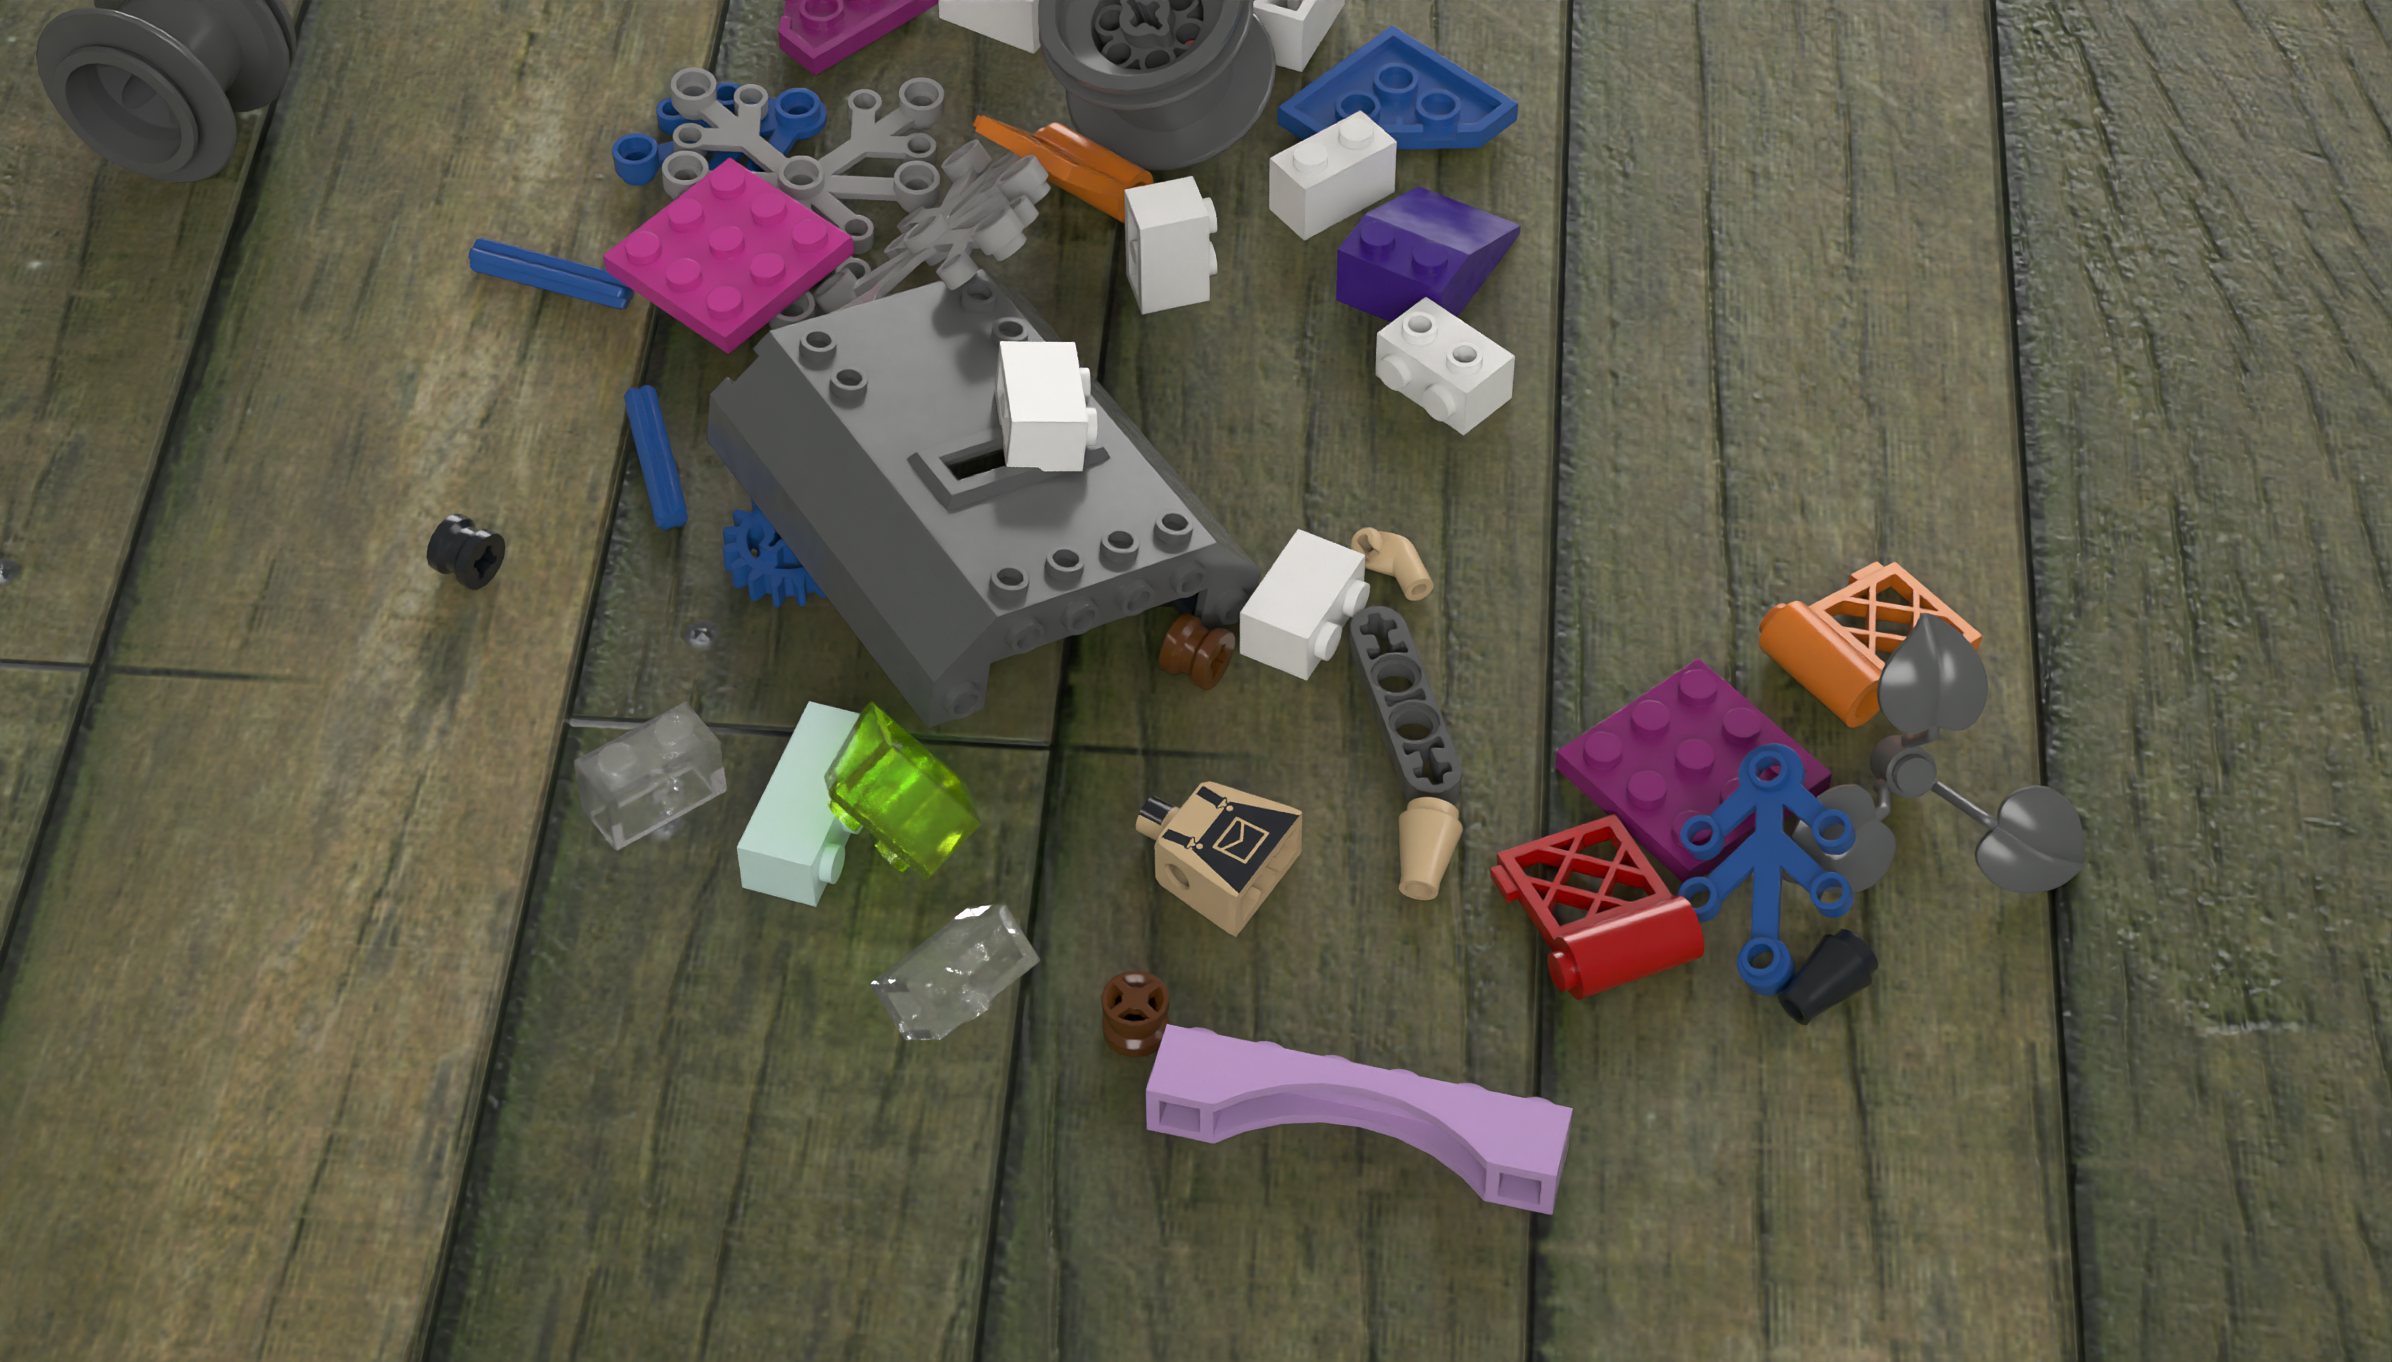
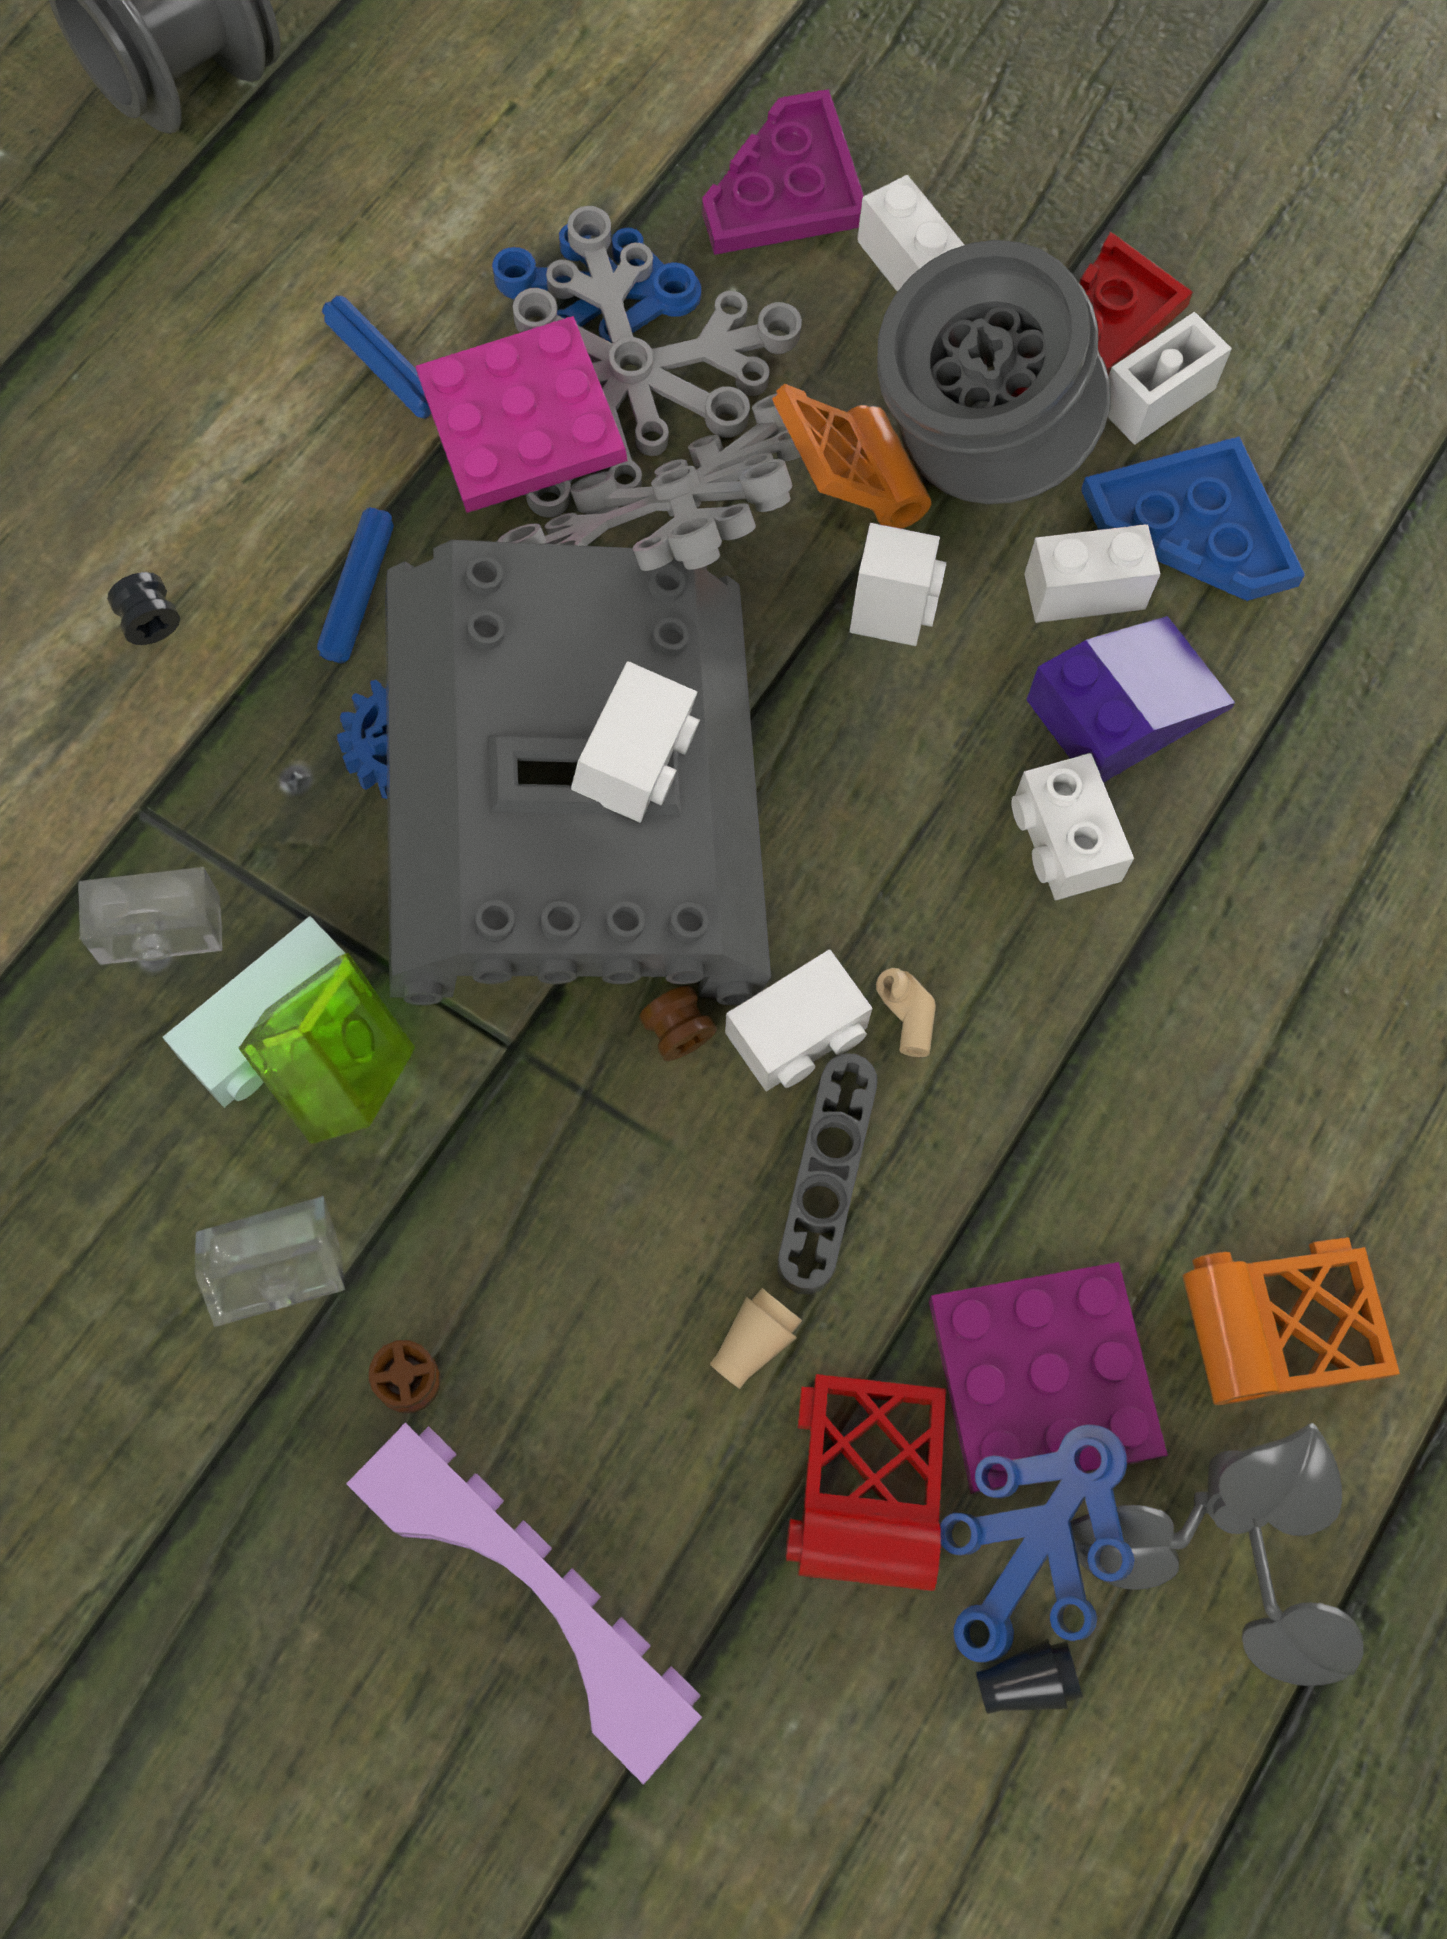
camera: 25 degrees right, 20 degrees up
tan torso [1136,781,1302,937] -> none

